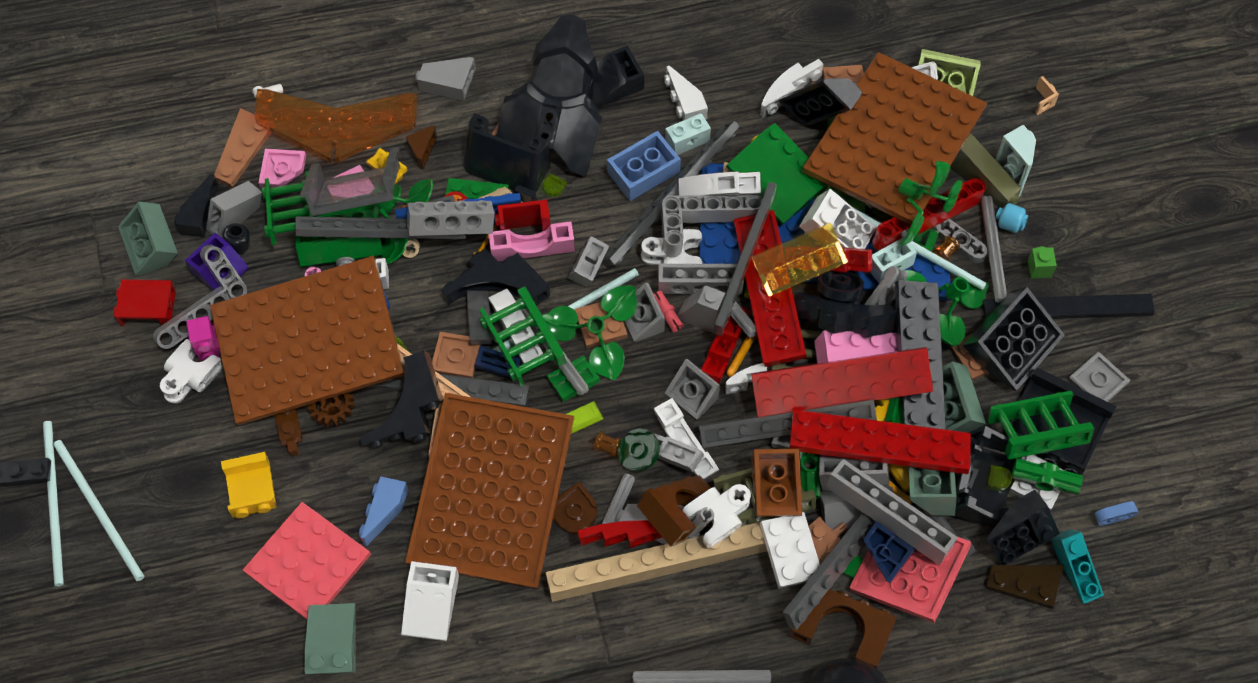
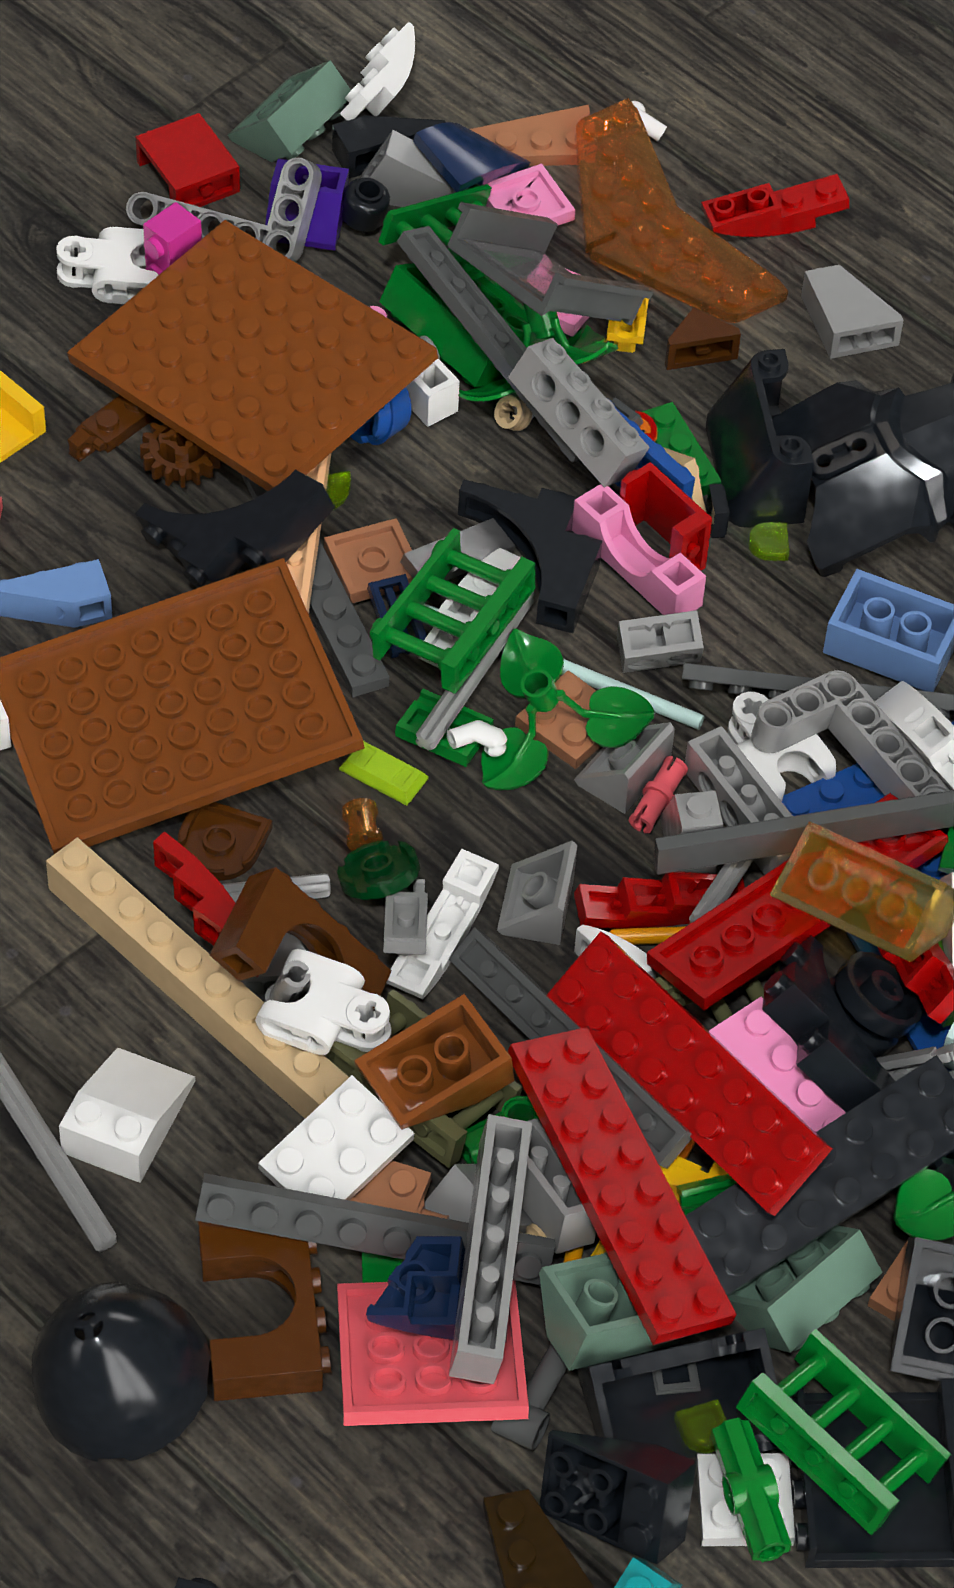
camera: 55 degrees right, 10 degrees down
none -> white slope [59,1047,195,1183]
none -> white slope [340,22,415,120]
none -> dark blue slope [413,122,531,192]
none -> white arm [447,720,507,757]
none -> red slope [701,174,849,237]

